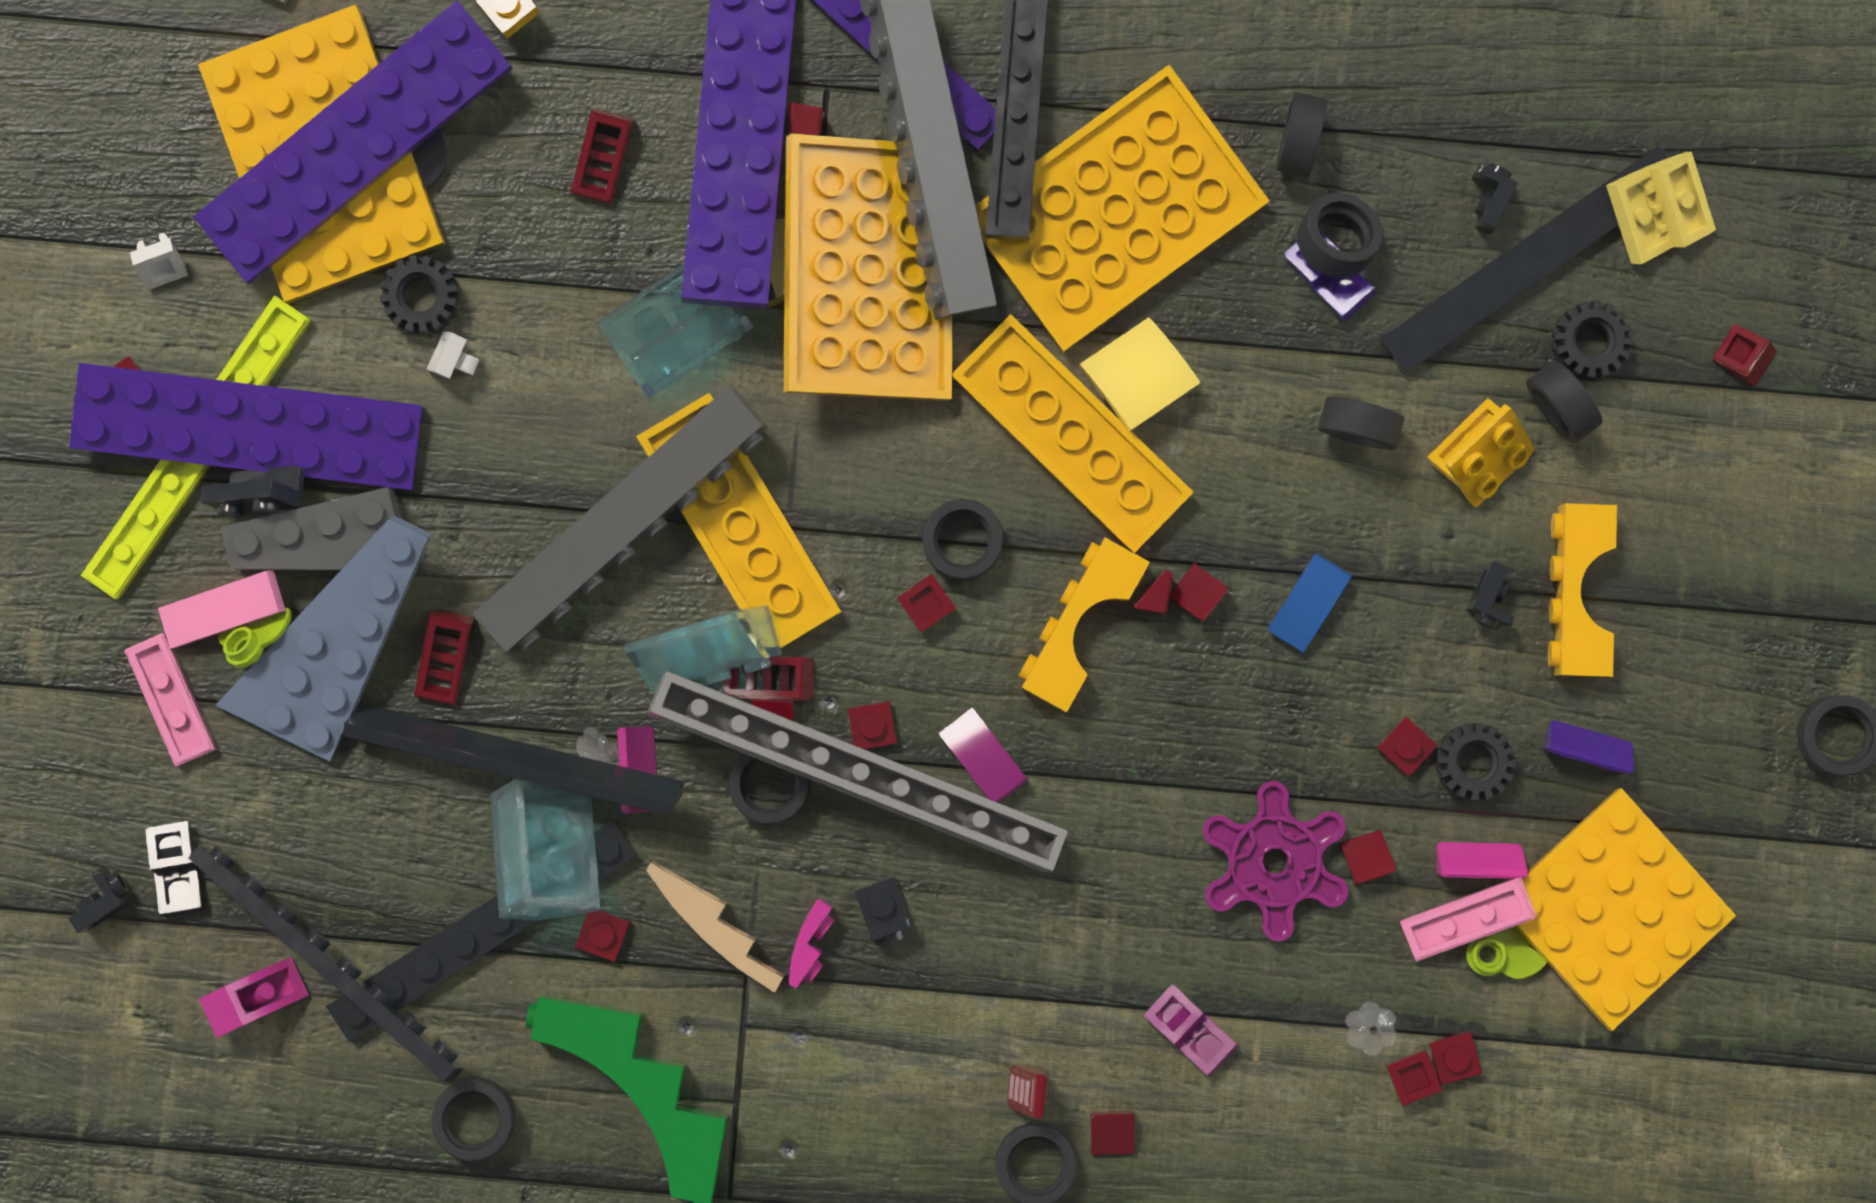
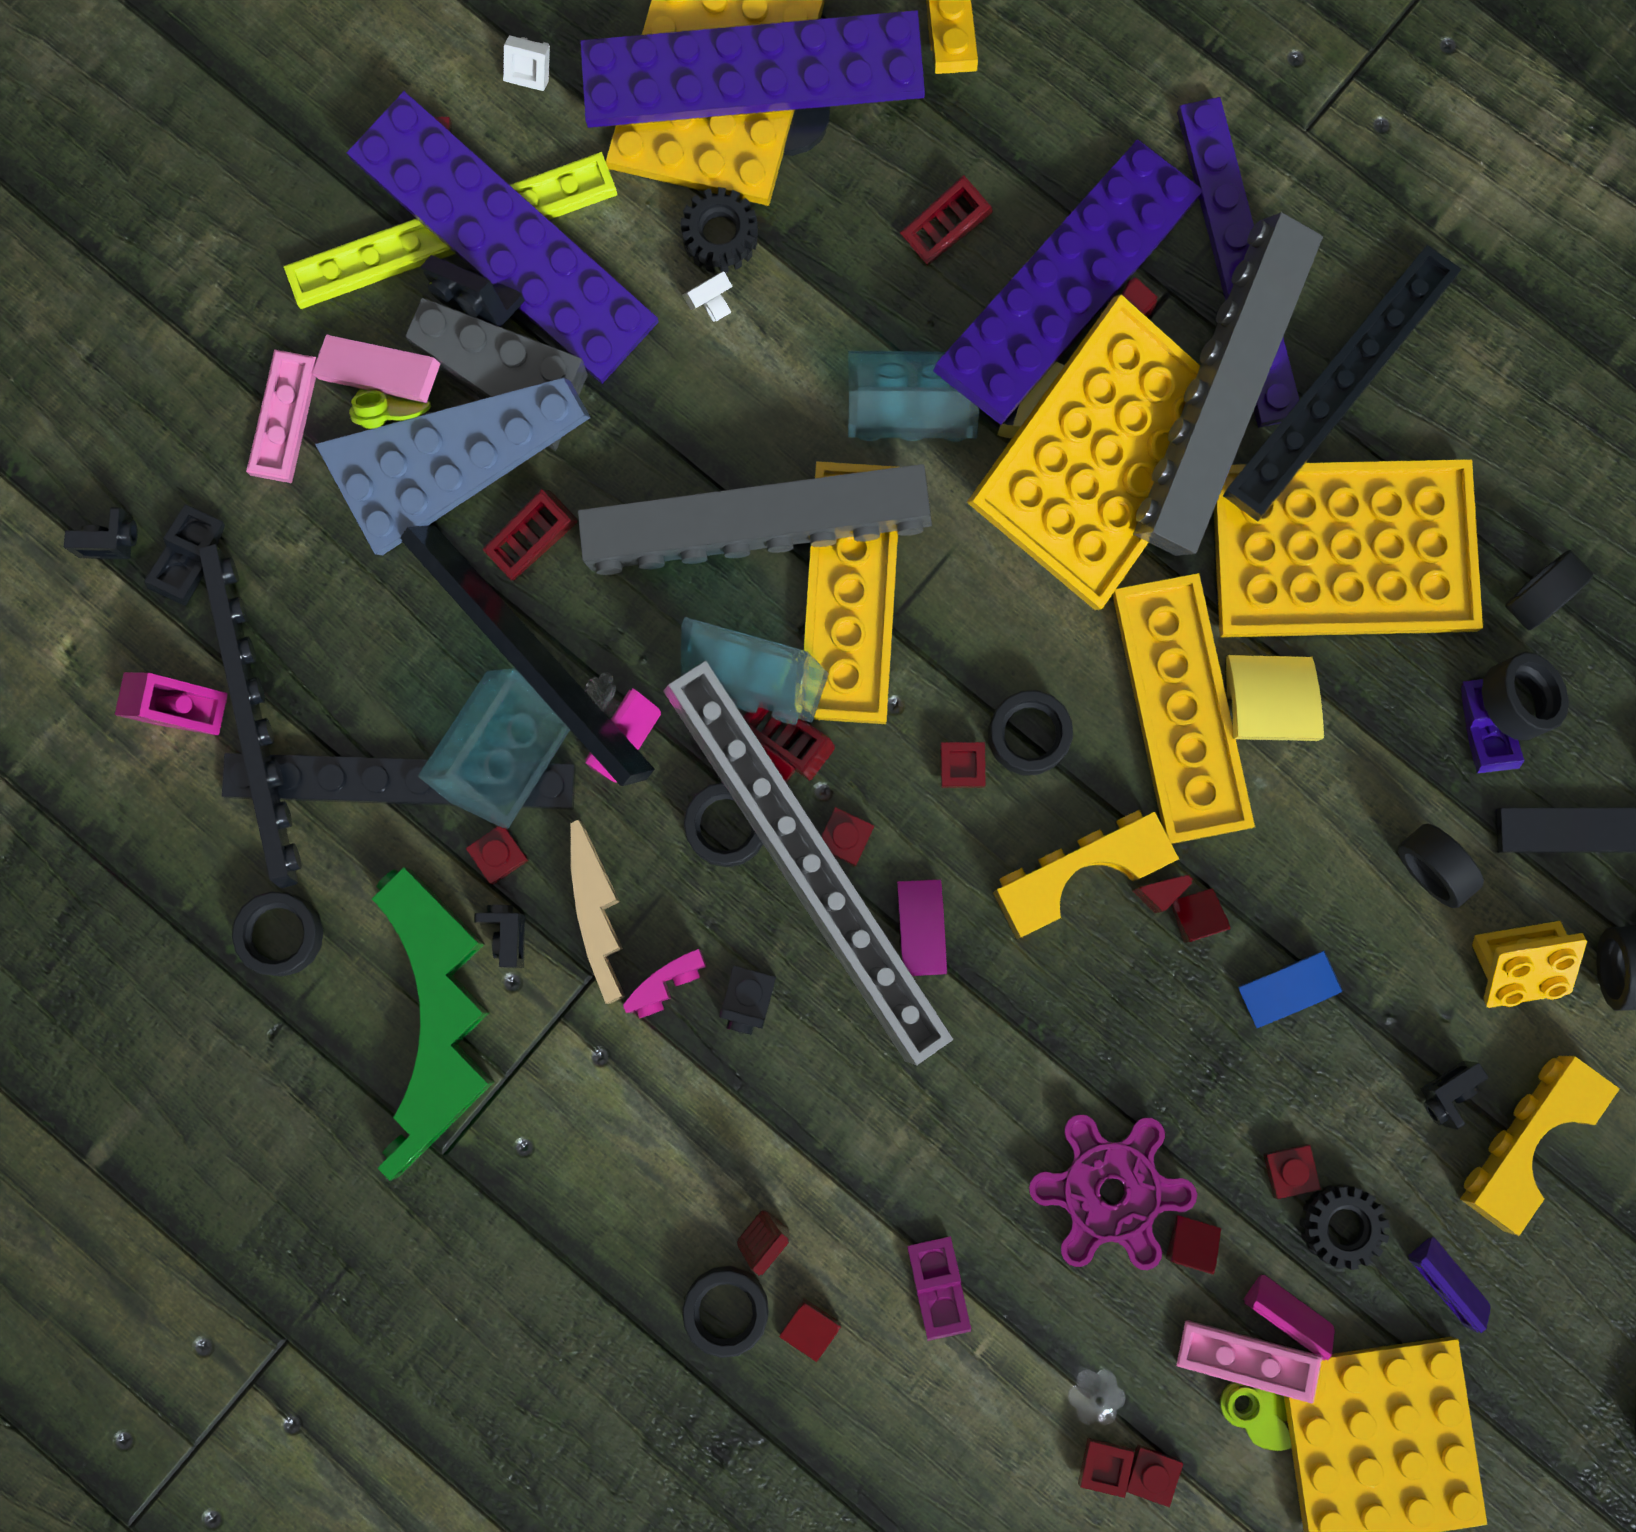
camera: 30 degrees right, 5 degrees down
none -> black bracket [474,905,525,968]

